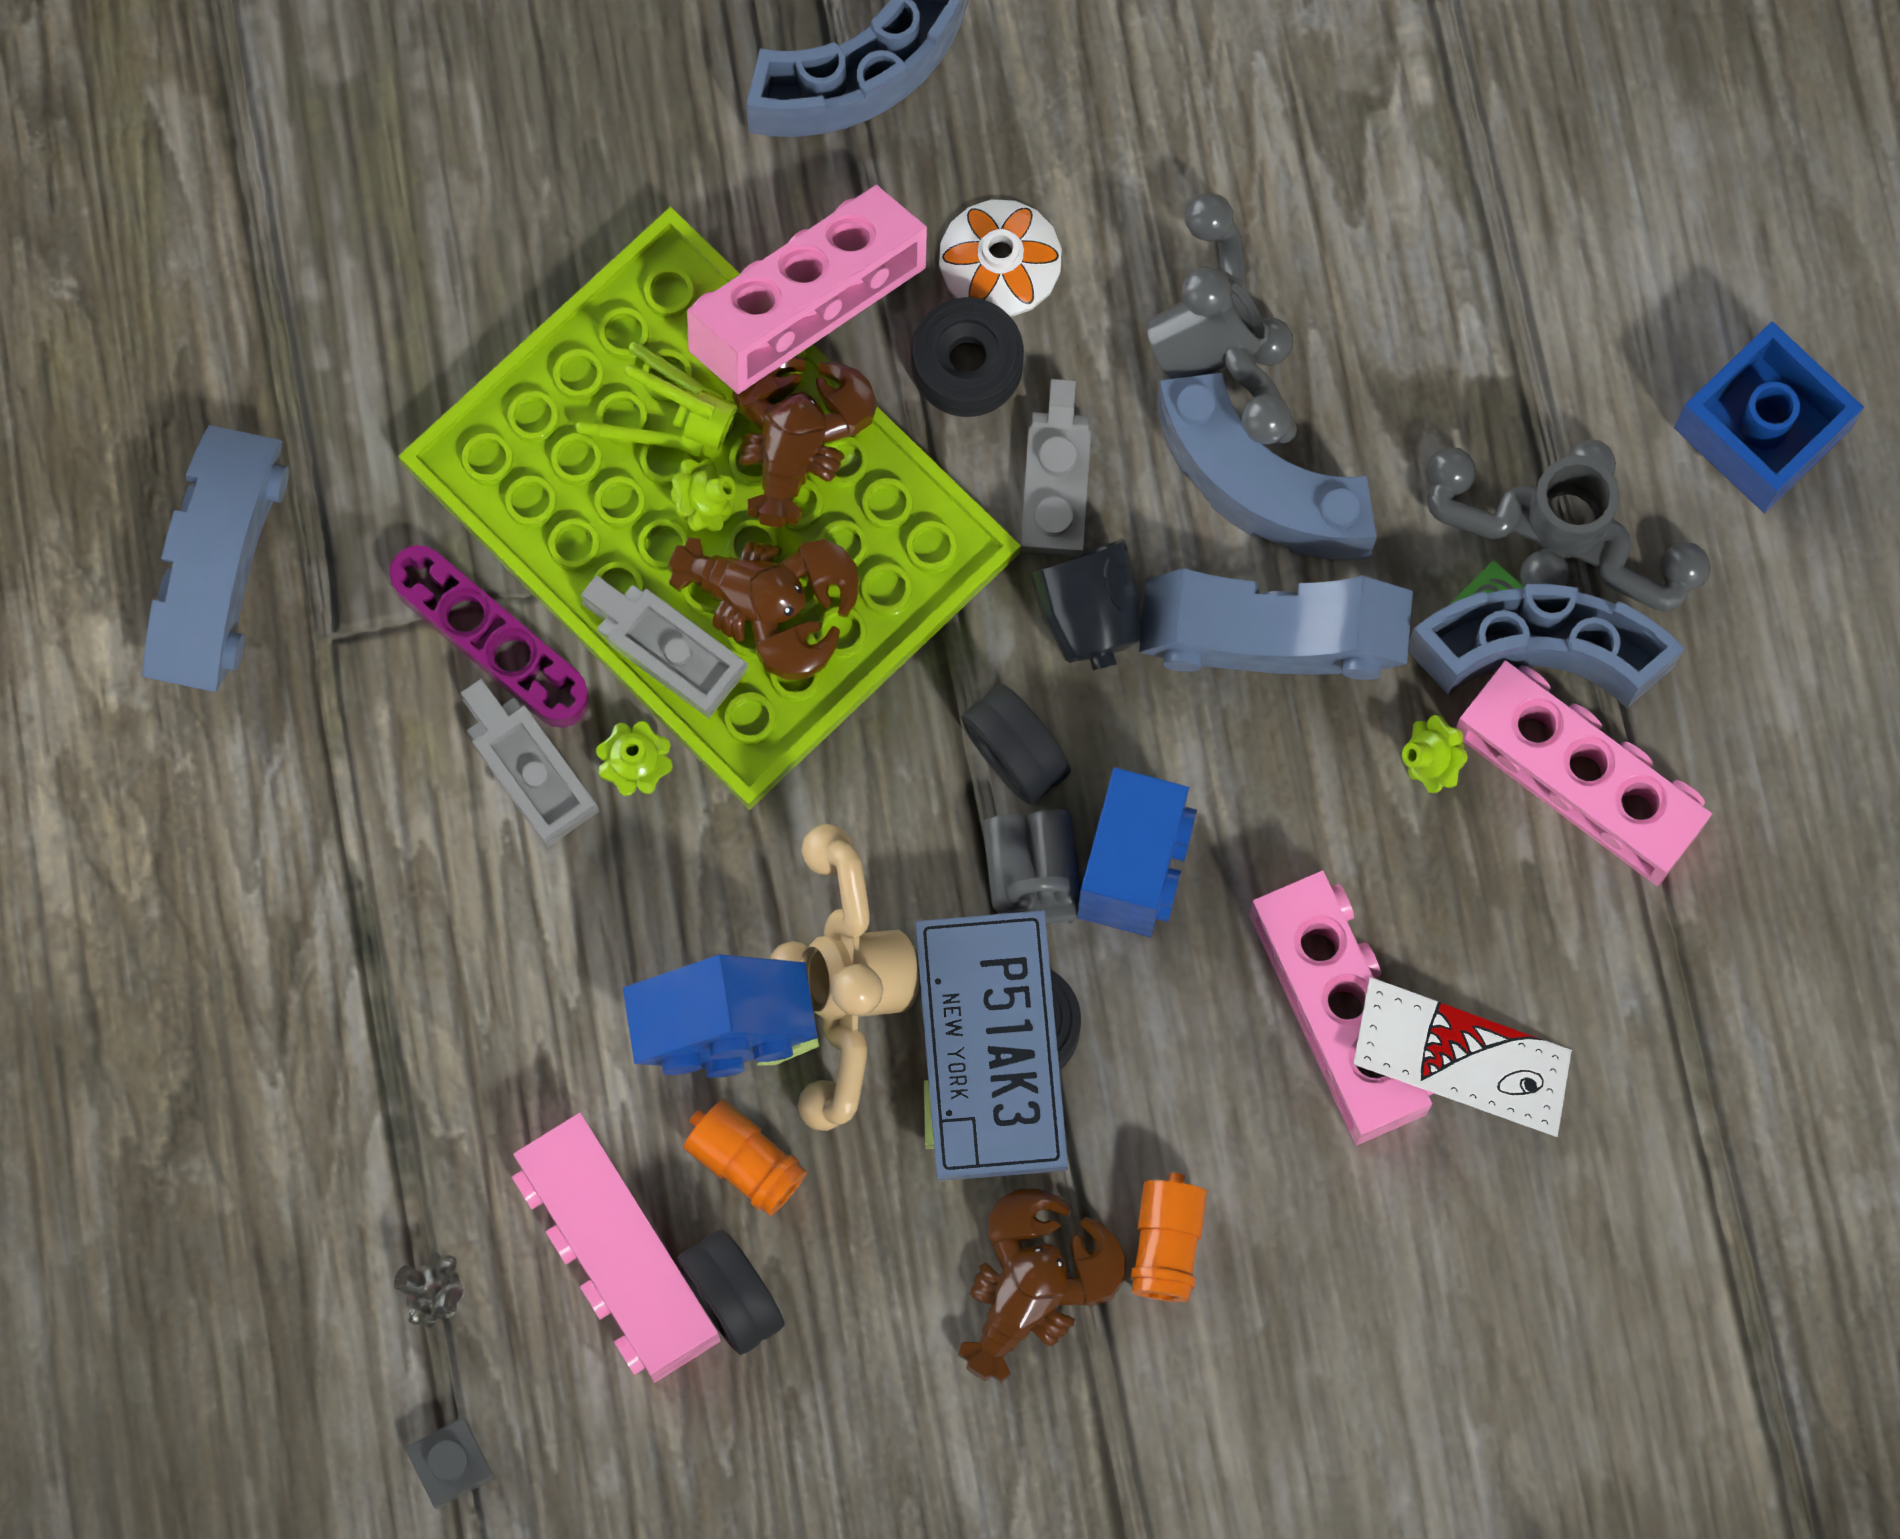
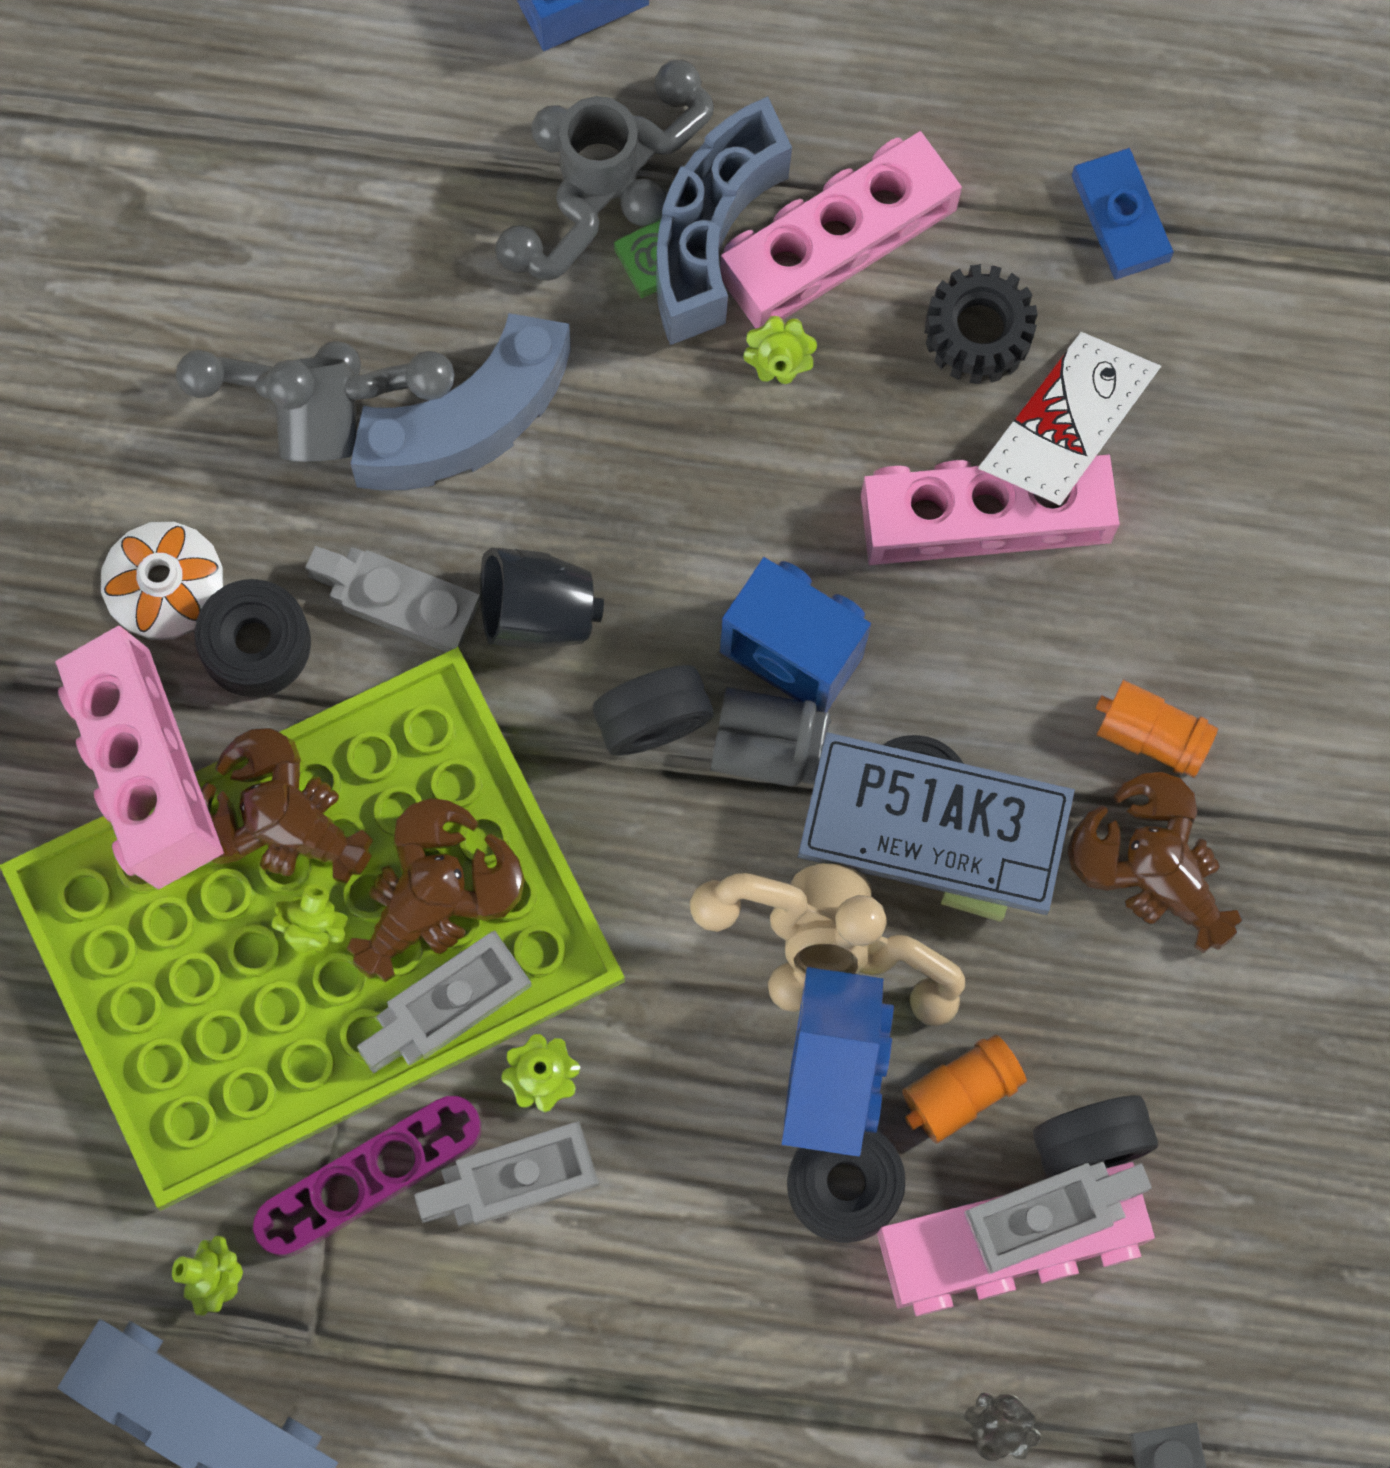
camera: 75 degrees left, 0 degrees up
lime plant [575,342,737,457] -> none
sand blue brick [1139,568,1413,680] -> none
none -> lime plant [172,1236,243,1316]
none -> black tyre [787,1131,906,1243]
none -> black tyre [924,264,1038,384]
none -> light grey hinge [964,1162,1152,1275]
none -> blue plate [1071,148,1174,280]

